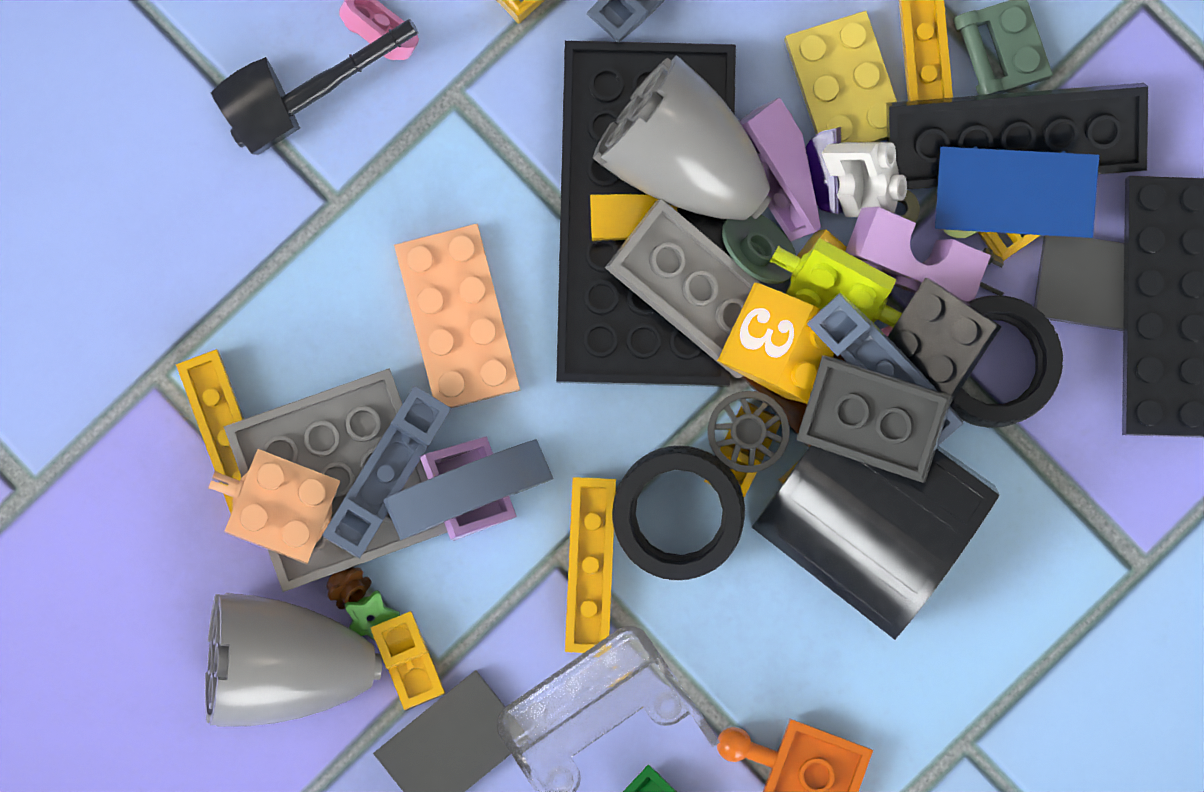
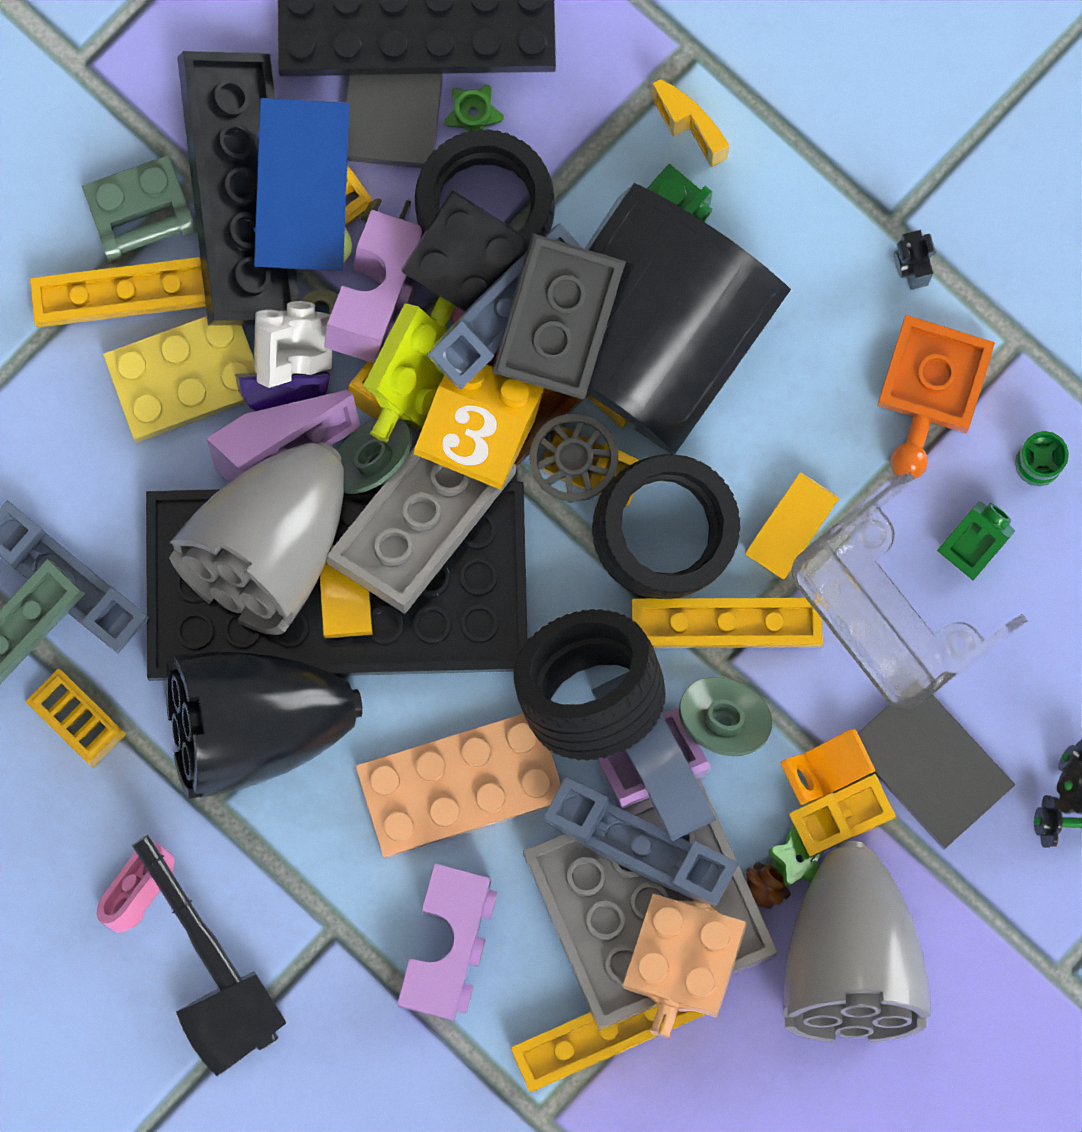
camera: 90 degrees left, 5 degrees down
none -> black cylinder [166,652,363,799]
none -> lavender arch [397,864,498,1022]
none -> bright green plate [444,85,504,132]
none -> black tyre [513,609,666,760]
none -> green bracket [647,164,713,222]
none -> yellow slope [651,79,730,167]
none -> sand green dish [679,677,772,756]
none -> yellow slope [745,472,840,580]
none -> light orange bracket [780,728,875,805]
none -> black plate [894,230,936,290]

